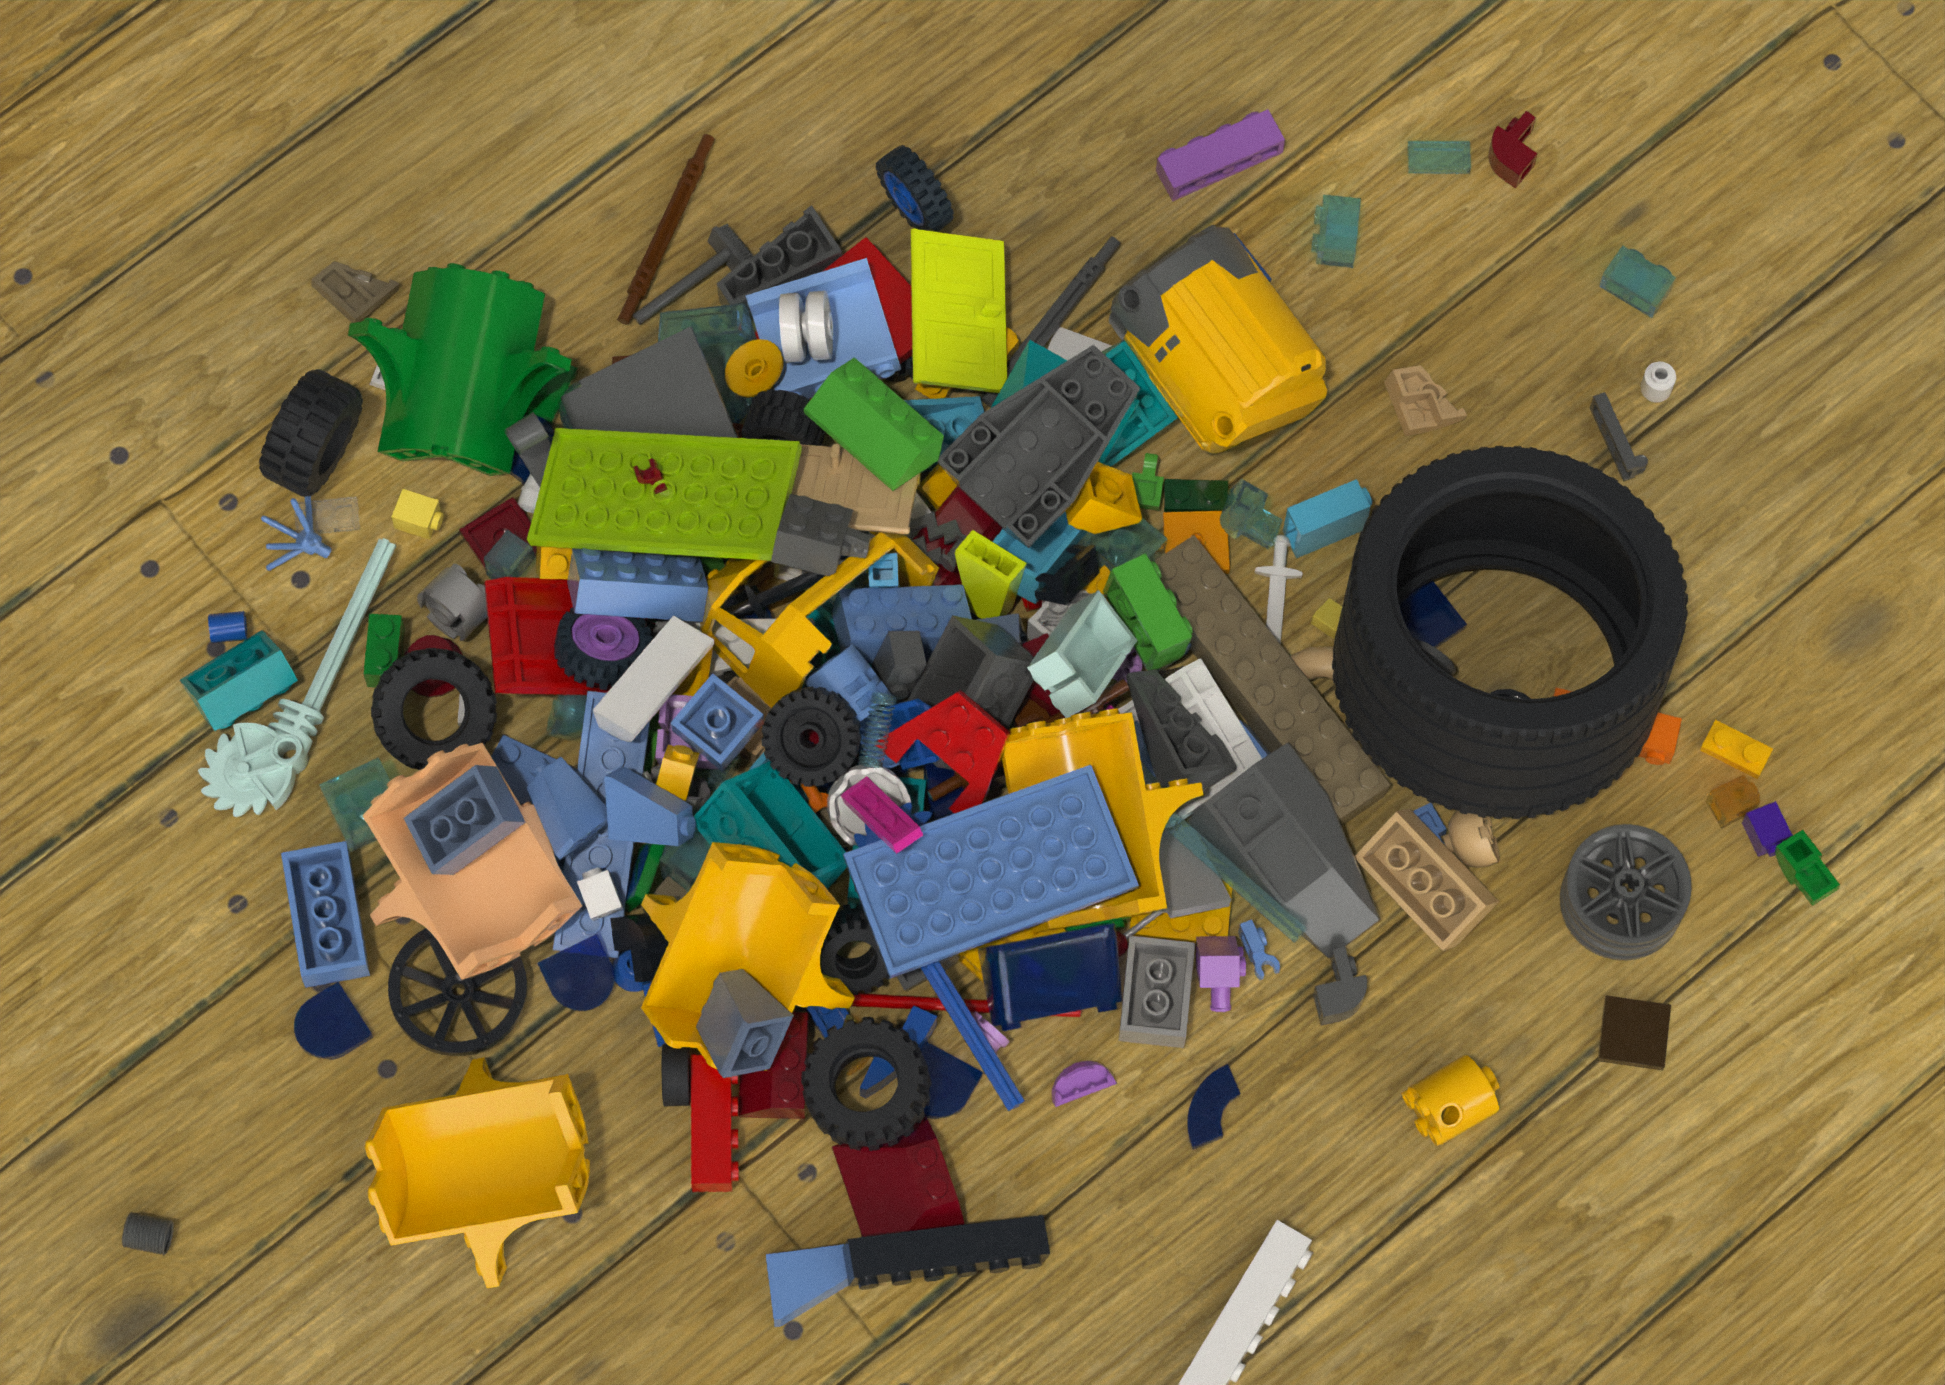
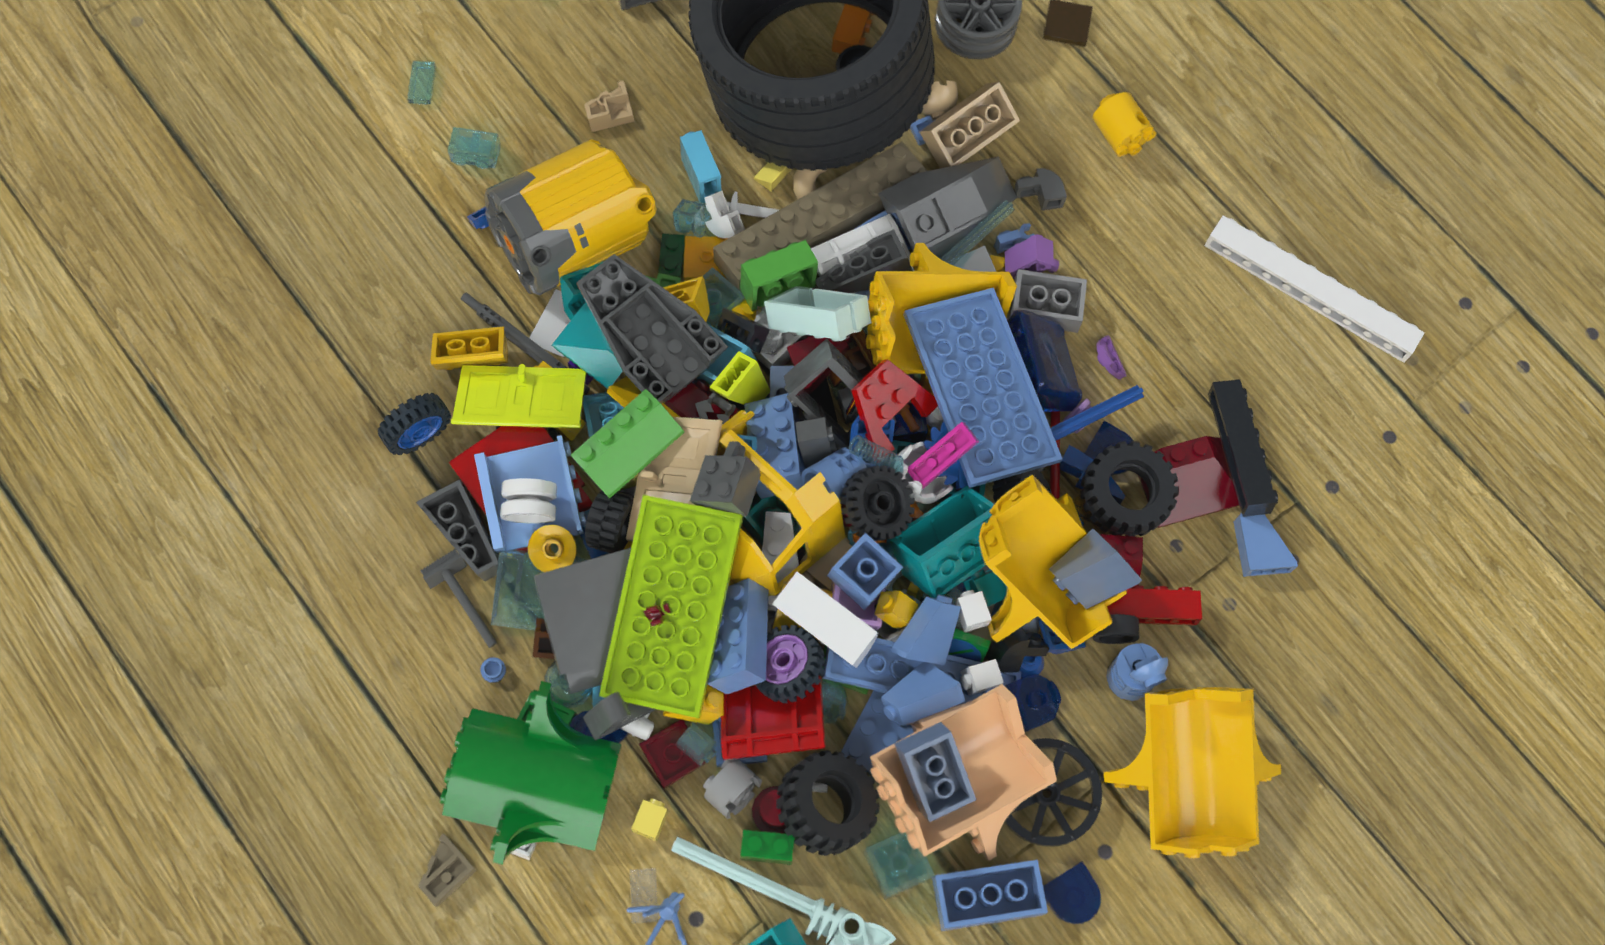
camera: 90 degrees left, 0 degrees up
black tyre [259,369,363,497] -> none
reddish brown axle [617,134,715,325] -> none
medium lavender brick [1156,109,1285,202] -> none
clear blue tile [1187,1064,1241,1150] -> none
dark red brick [1488,111,1538,189] -> none
none -> yellow slope [430,326,508,370]
none -> medium blue plate [480,657,506,683]
none -> white brick [704,191,745,238]
none -> white brick [955,590,992,632]
none -> medium blue cylinder [1106,643,1168,701]

